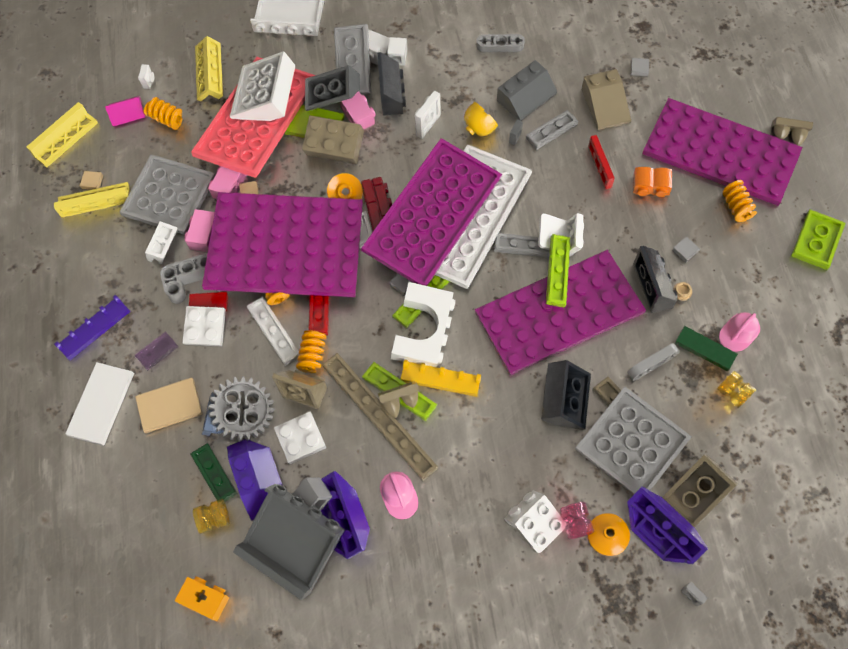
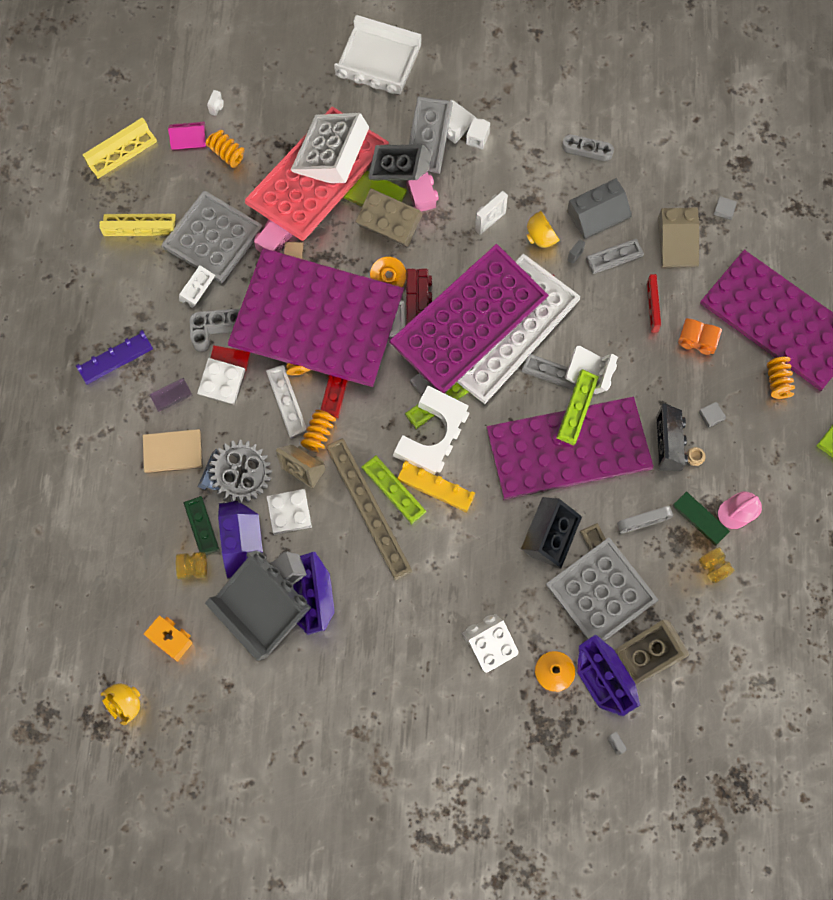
camera: 10 degrees right, 5 degrees up
white tile [65,362,134,446] -> none
tan tile [80,171,103,190] -> none
bright pink brick [184,209,215,252] -> none
light yellow fence [195,36,223,101] -> none
black slope [377,52,406,116] -> none
dark tan tile [377,381,419,418] -> none
bright pink piece [380,471,418,519] -> none
clear pink wheel [560,502,595,539] -> none

